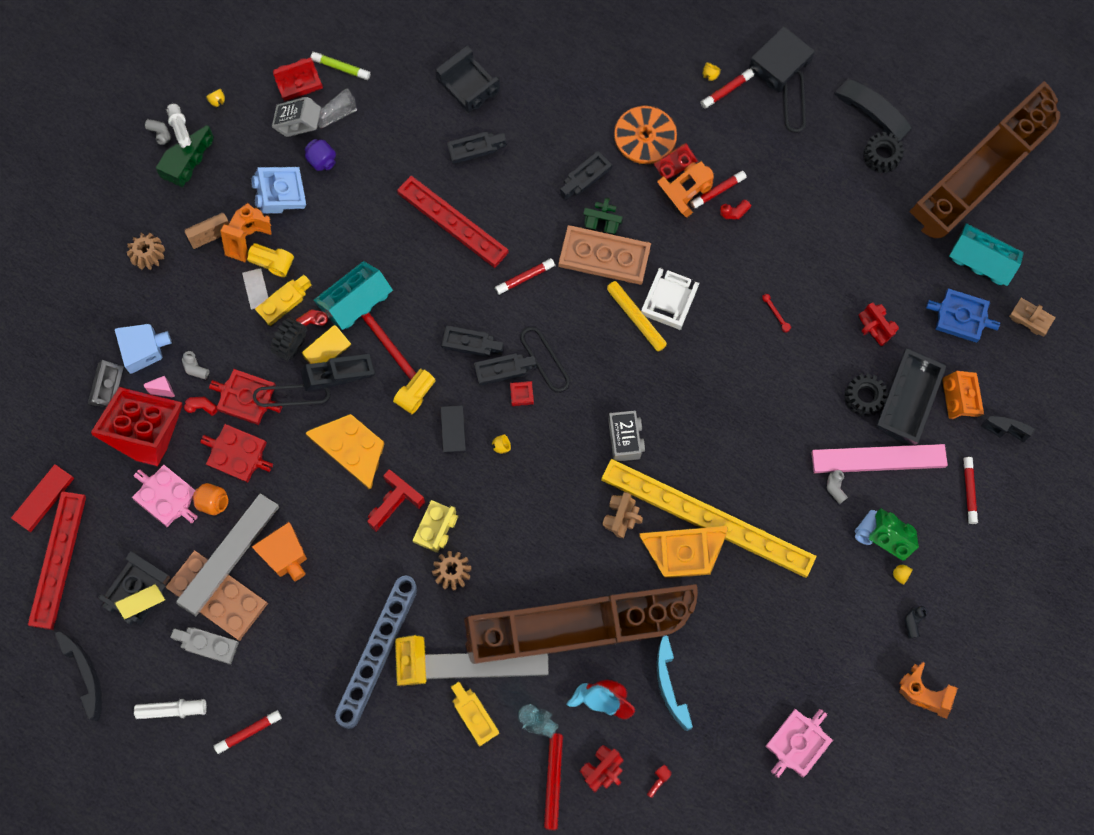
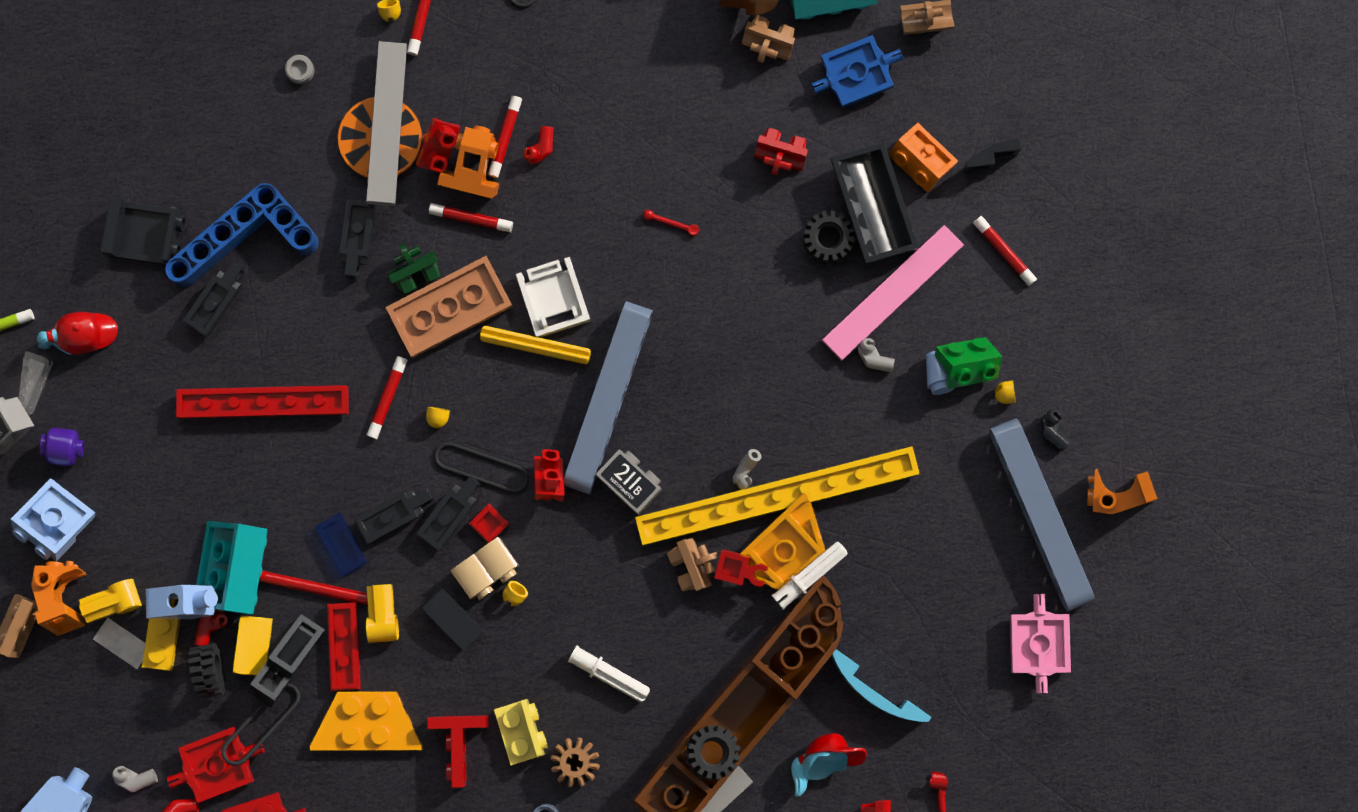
camera: 35 degrees left, 10 degrees up
none -> red hair [37,311,118,355]
none -> light blue torso [146,585,218,620]
none -> blue beam [165,183,319,287]
none -> light grey tile [285,55,314,84]
none -> clear blue tile [315,512,369,577]
none -> red tile [327,602,361,691]
none -> light grey tile [367,41,407,206]
none -> yellow hinge [426,407,450,428]
none -> red bar [429,203,513,233]
none -> tan brick [451,537,519,600]
none -> red hips [533,449,565,501]
none -> sand blue beam [564,301,653,494]
none -> white axle [568,646,650,702]
none -> black tyre [684,725,741,780]
none -> red plate [714,549,769,586]
none -> light grey arm [733,449,761,490]
none -> medium nougat hips [742,15,795,63]
none -> white axle [772,542,848,610]
none -> sand blue beam [989,418,1095,611]

